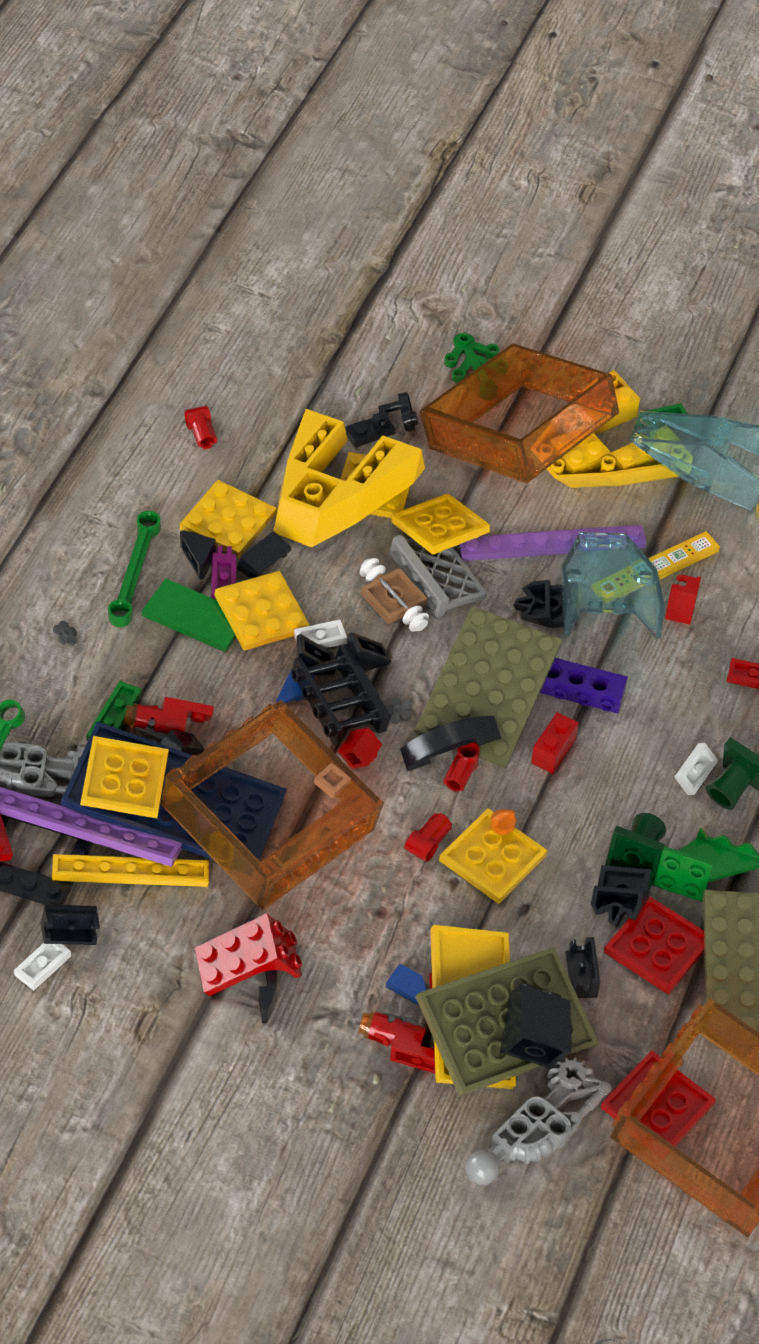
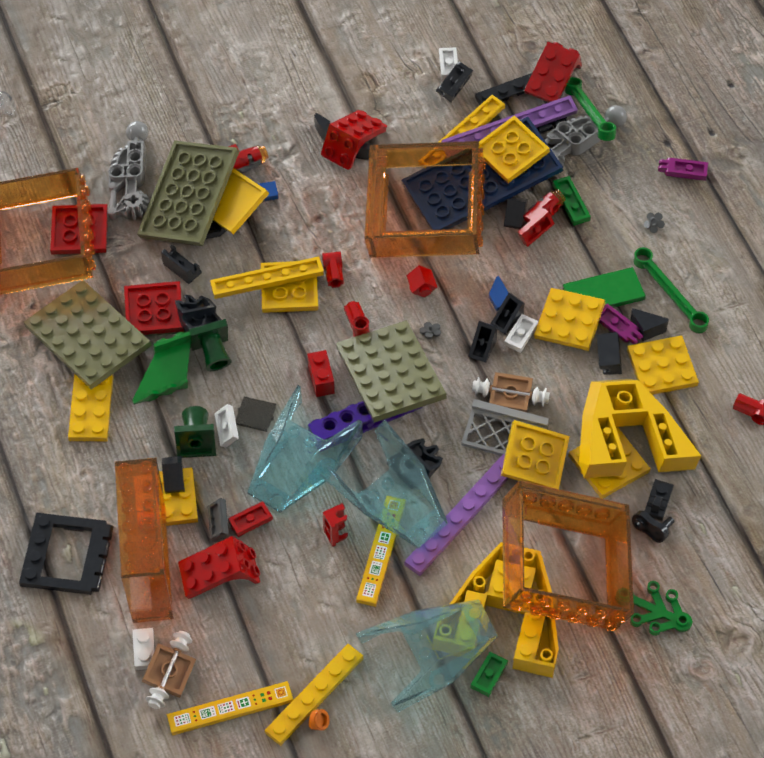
camera: 140 degrees right, 5 degrees up
black fence [291,644,391,745] -> none
nougat plate [313,763,351,799] -> none
black slope [400,716,501,772] -> none
orange tile [490,809,516,835] -> none
black slope [500,984,572,1068] -> none
none -> yellow plate [210,256,324,299]
none -> clear smoke piece [236,396,276,432]
none -> clear light blue windscreen [248,385,363,513]

